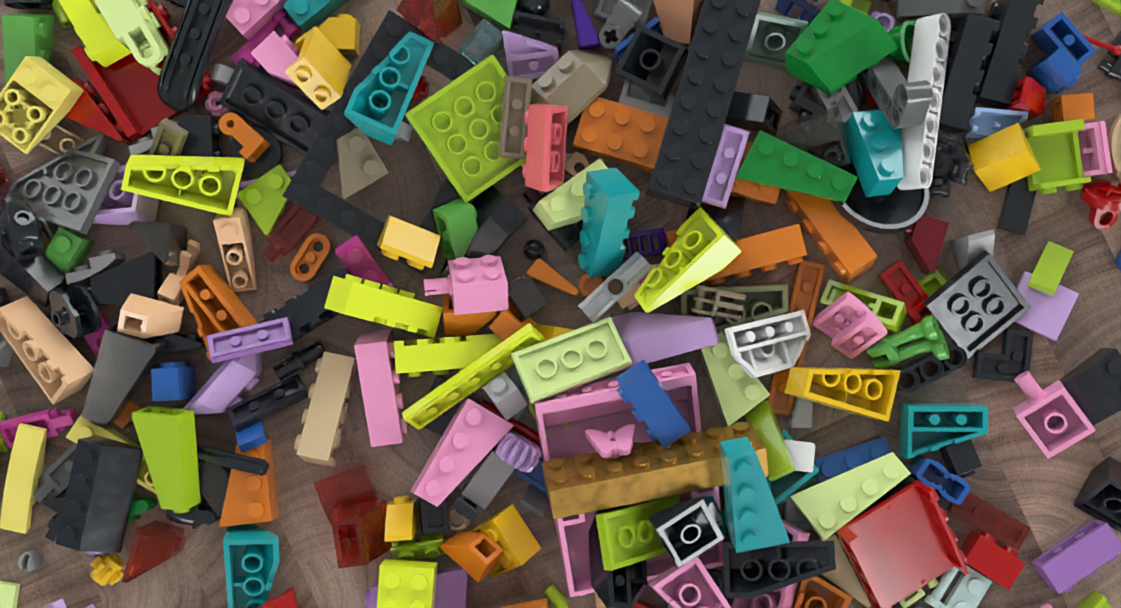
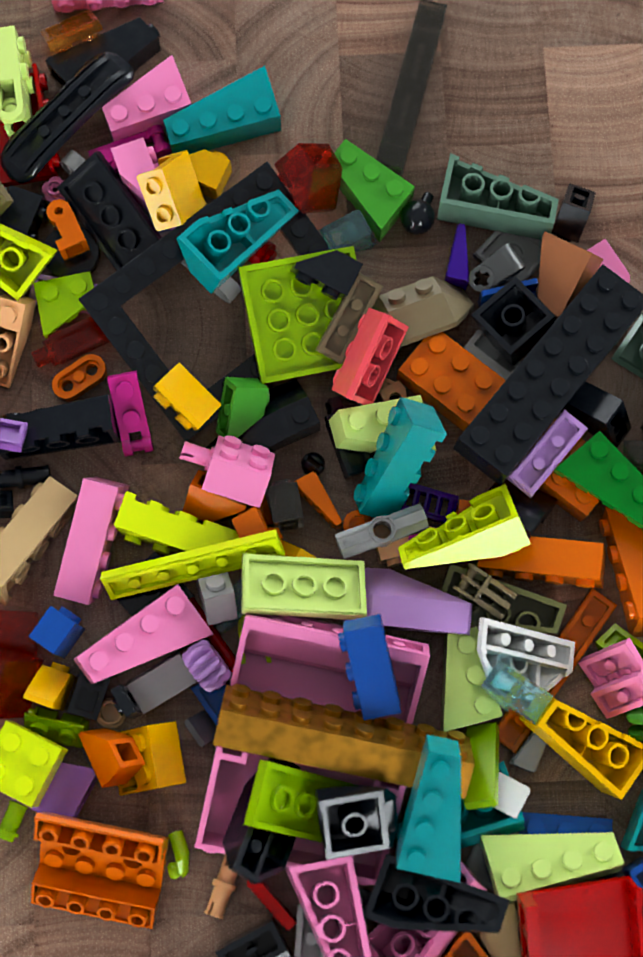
camera: 20 degrees right, 10 degrees down
neon yellow wedge [324,274,443,338] -> none
dark tan wing [336,127,389,199] -> none
lavender wing [502,30,559,79] -> none
black hinge [511,11,566,54] -> none
bright pink animal [585,424,635,458] -> none
none -> blue brick [28,606,85,659]
none -> black slope [290,250,363,300]
none -> clear light blue slope [481,660,553,724]

